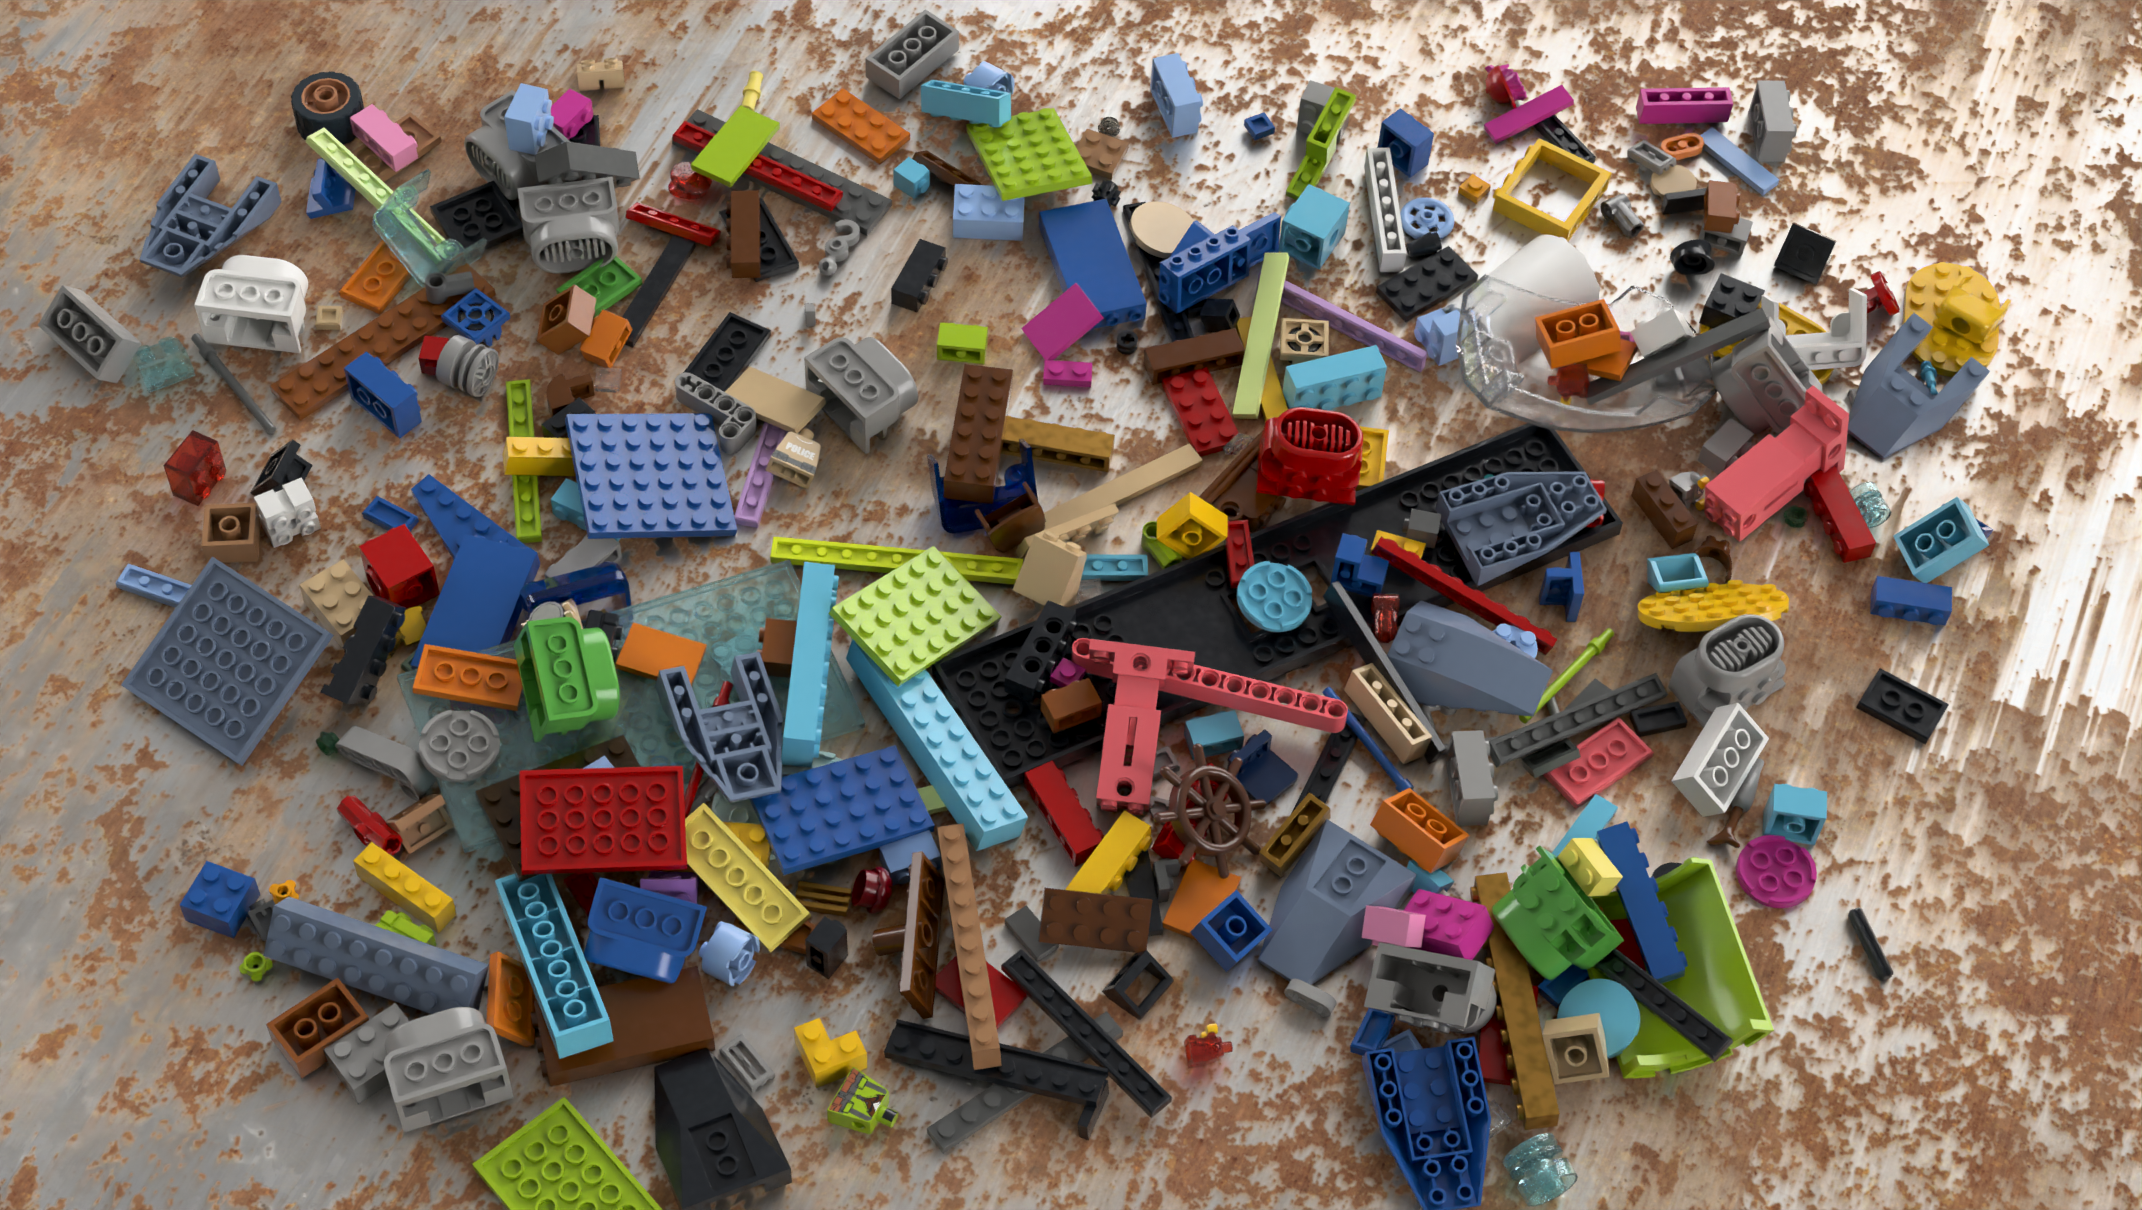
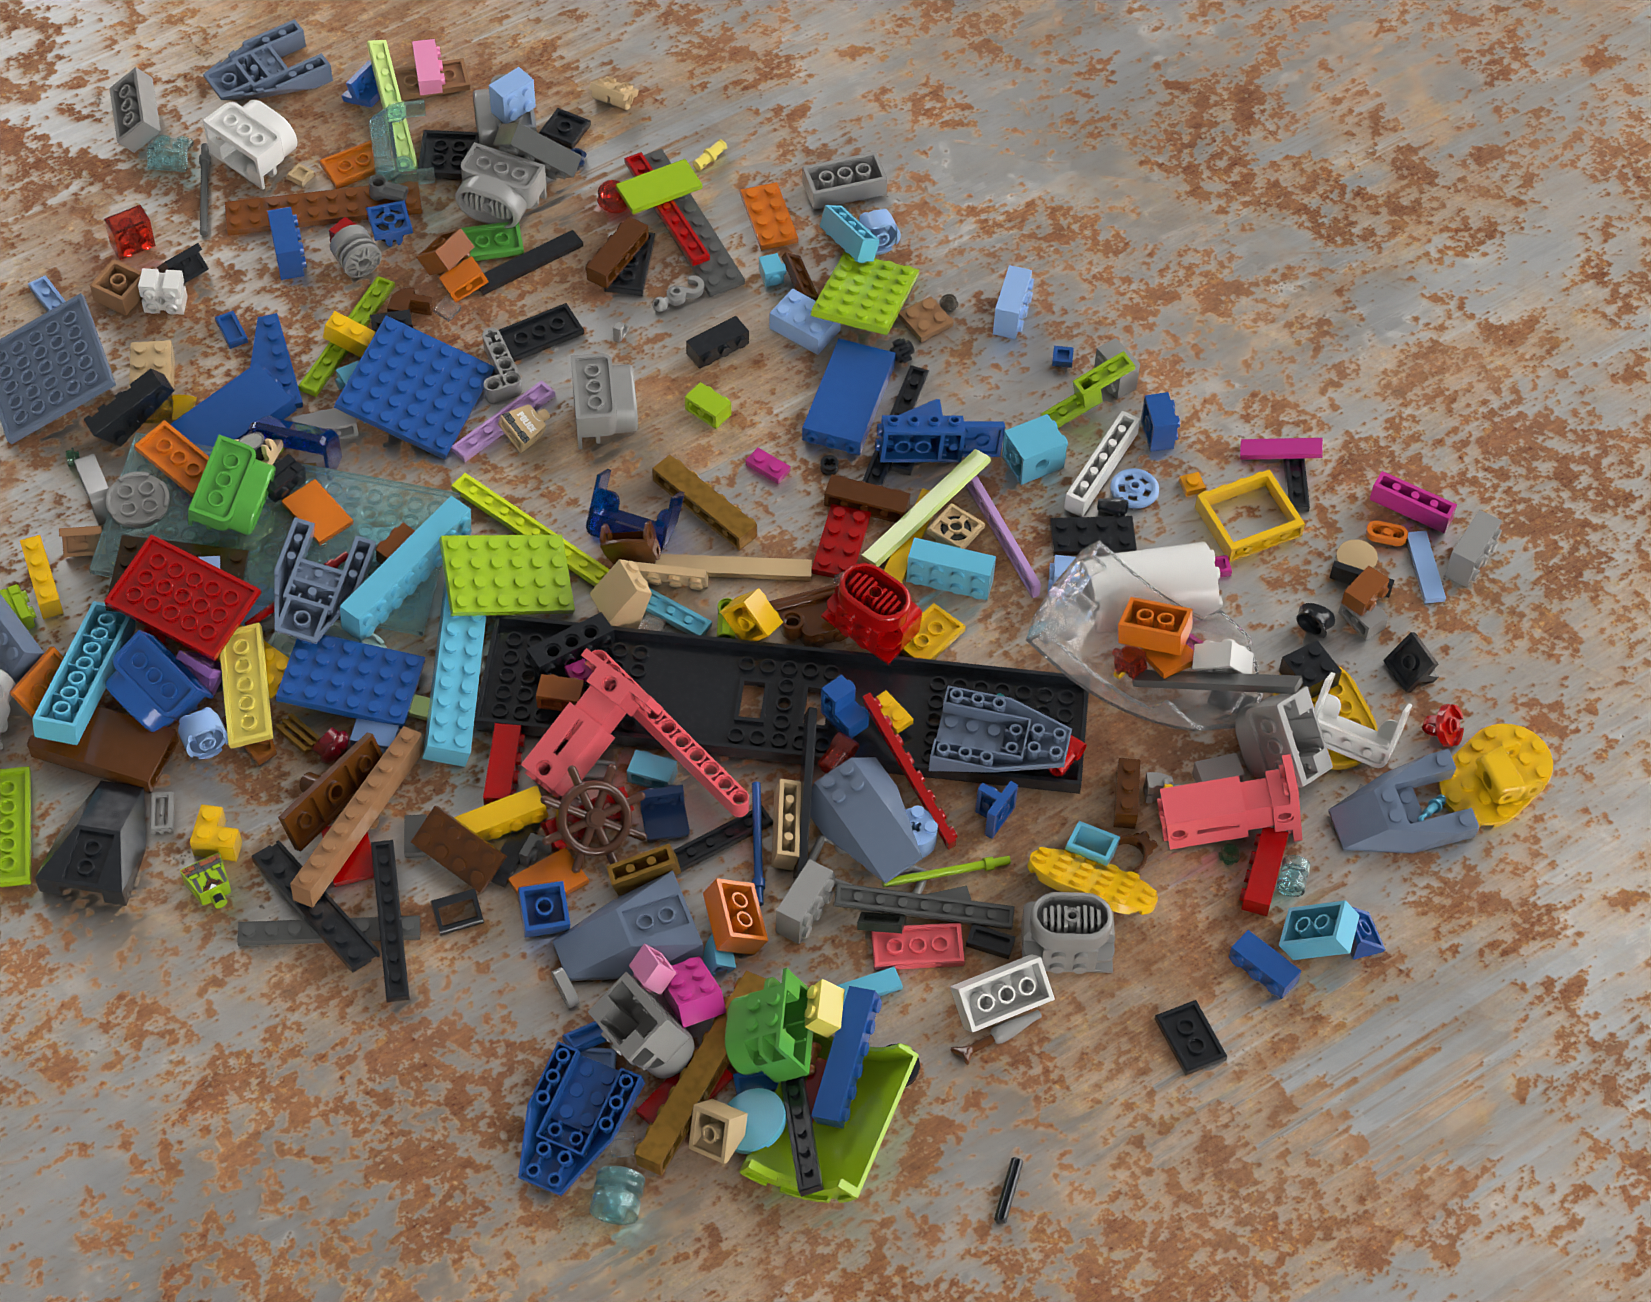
camera: 35 degrees right, 0 degrees up
black wheel [291,71,364,145] -> none
red piece [337,795,403,855] -> none
red brick [359,524,440,609] -> none
dark pink brick [551,88,593,140] -> none
red tile [625,202,721,247] -> none
tan tile [725,367,826,434] -> none
black brick [805,916,848,979] -> none
reddish brown brick [944,364,1013,504] -> none
dark pink tile [1021,283,1104,360] -> none
black tile [1077,1080,1109,1141] -> none
tan tile [1129,201,1194,259] -> none
clear red piece [1184,1023,1233,1069] -> none
black brick [1200,299,1240,332] -> none
red tile [1224,520,1255,588] -> none
medium azure tile [1237,561,1312,632] -> none
dark grey brick [1402,509,1441,549] -> none
hair [1485,64,1527,109] -> none
flat silver piece [1600,193,1644,238] -> none
light grey tile [1627,140,1676,175] -> none
dark pink tile [1736,835,1817,908] -> none
medium azure brick [1762,784,1827,845] -> none

